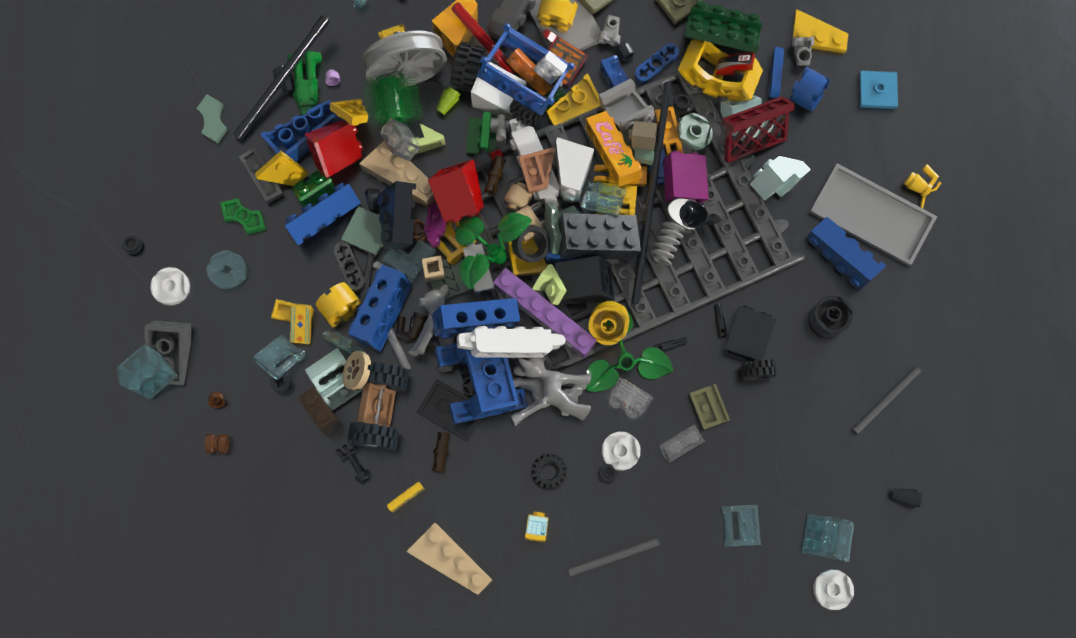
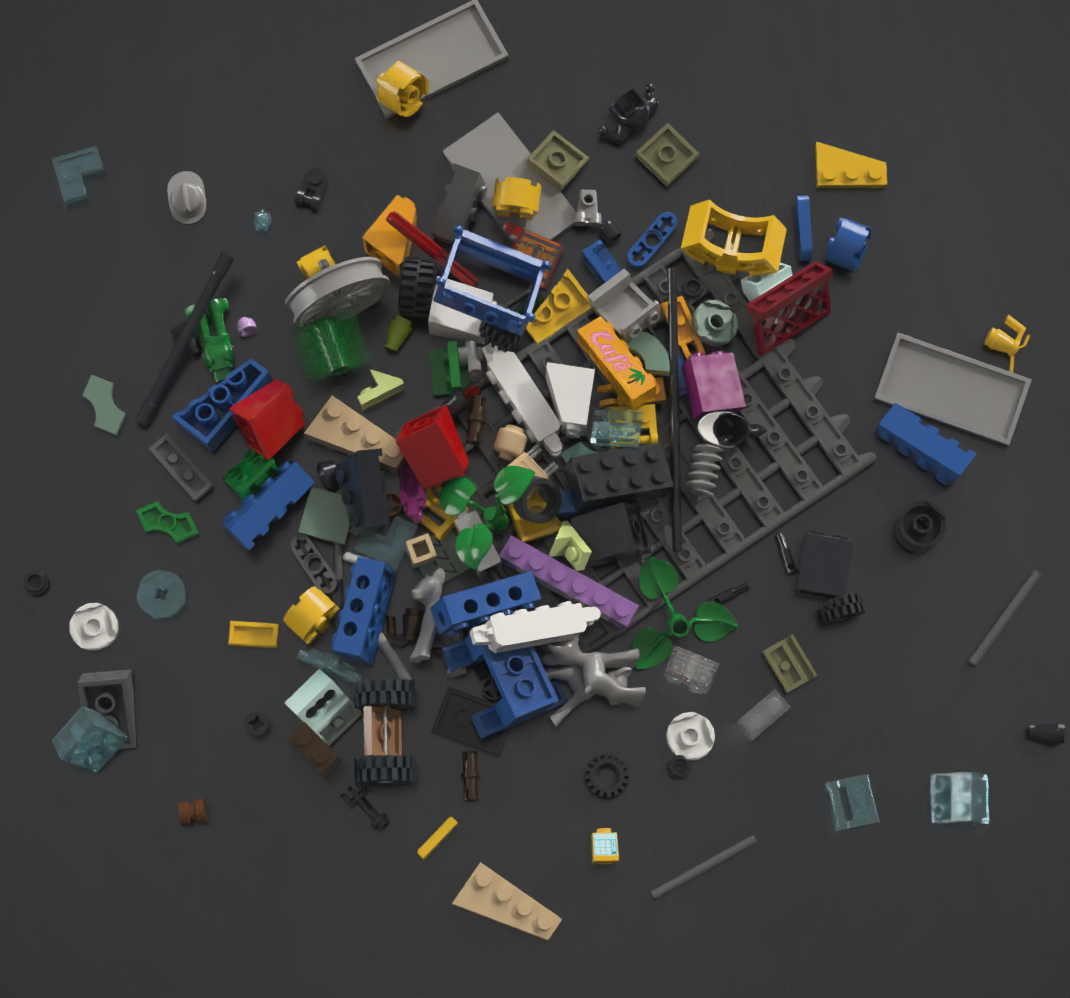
camera: 10 degrees left, 0 degrees up
reddish brown hinge [208,391,225,408] -> none
clear light blue plate [253,334,306,380] -> none
yellow wing [255,151,309,186] -> none
yellow tile [290,304,312,344] -> none
yellow wing [330,98,368,125] -> none
tan tile [343,351,371,390] -> none
clear brick [380,118,420,162] -> none
orange hinge [505,48,552,95] -> none
nougat wing [519,147,555,194] -> none
white piece [533,51,567,85] -> none
sand green tile [545,202,562,254] -> none
yellow brick [589,301,629,345] -> none
dark tan brick [628,121,657,150] -> none
dark green plate [684,1,762,53] -> none
slope [716,52,755,76] -> none
light aqua piece [750,156,811,200] -> none
light grey plate [792,37,814,66] -> none
white tile [813,570,854,610] -> none
dark azure plate [859,71,898,109] -> none

